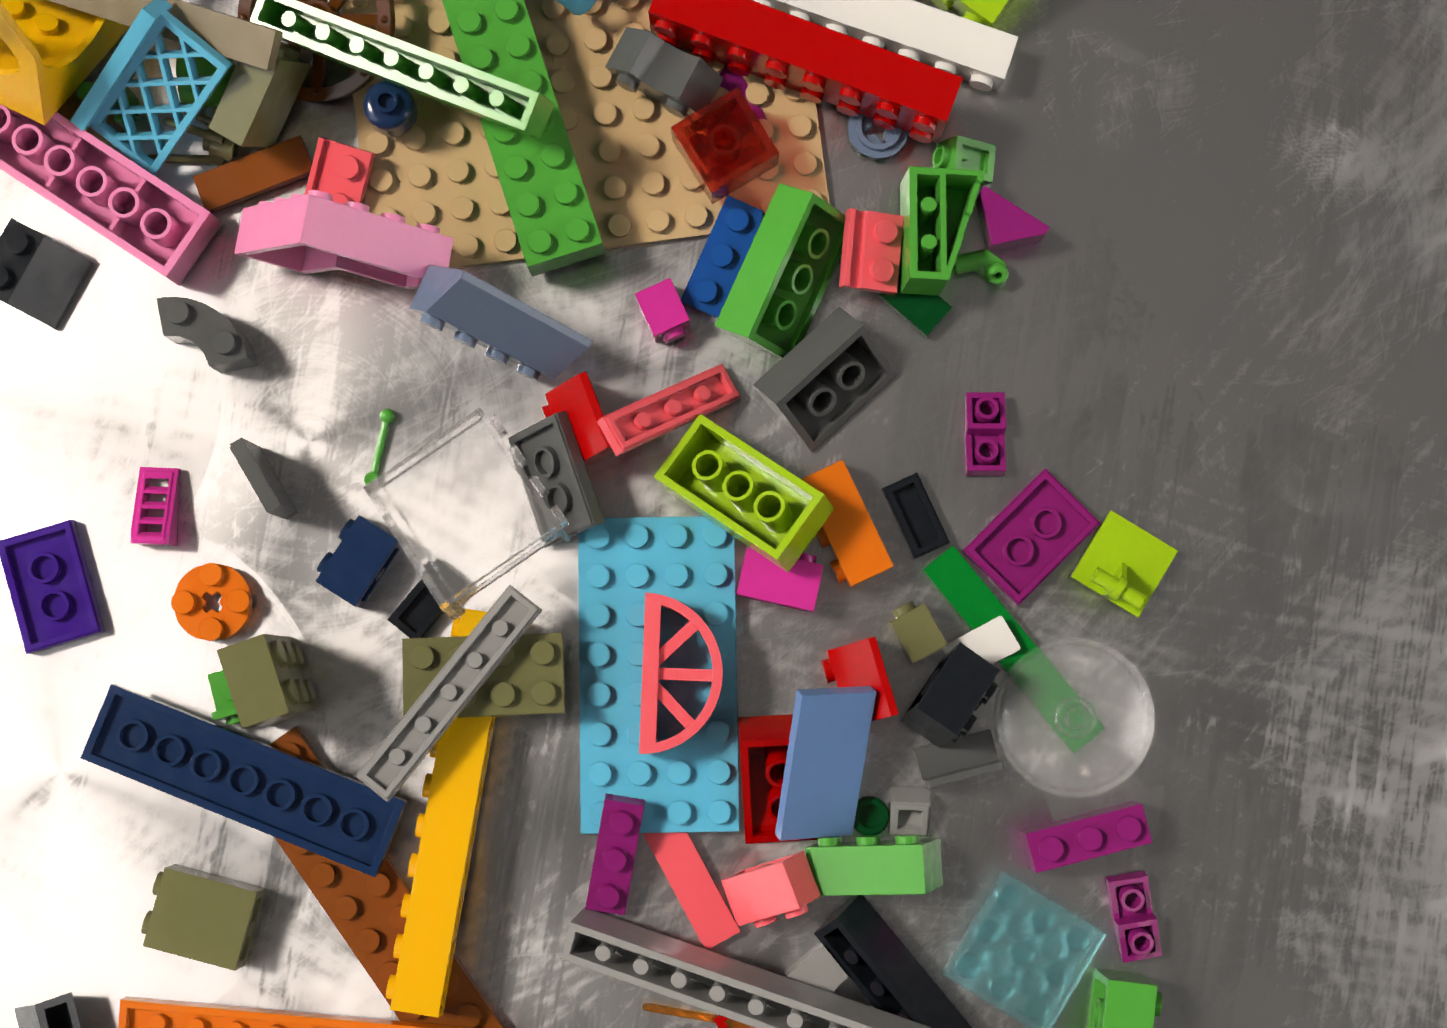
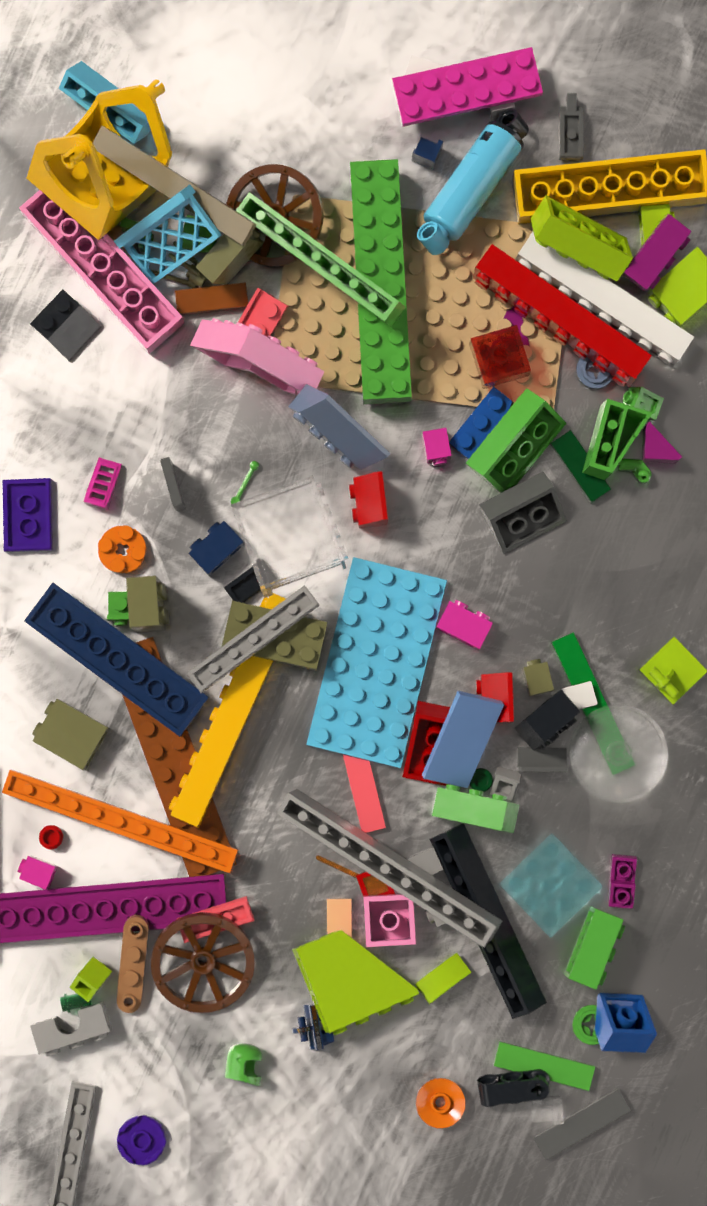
camera: 15 degrees right, 0 degrees up
dark grey brick [156,297,259,373] -> none
dark blue head [363,81,418,137] -> none
dark grey tile [508,411,605,548] -> none
magenta plate [585,793,645,915] -> none
coral tile [597,364,741,457] -> none
dark grey brick [605,27,723,118] -> none
coral window [639,592,723,754] -> none
lime brick [654,414,834,573] -> none
coral brick [721,851,821,928] -> none
orange brick [802,460,894,588] -> none
coral plate [839,208,904,295] -> none
black tile [881,473,950,560] -> none
magenta tile [962,468,1101,606] -> none
magenta slope [965,392,1007,476] -> none
magenta brick [1019,801,1153,873] -> none

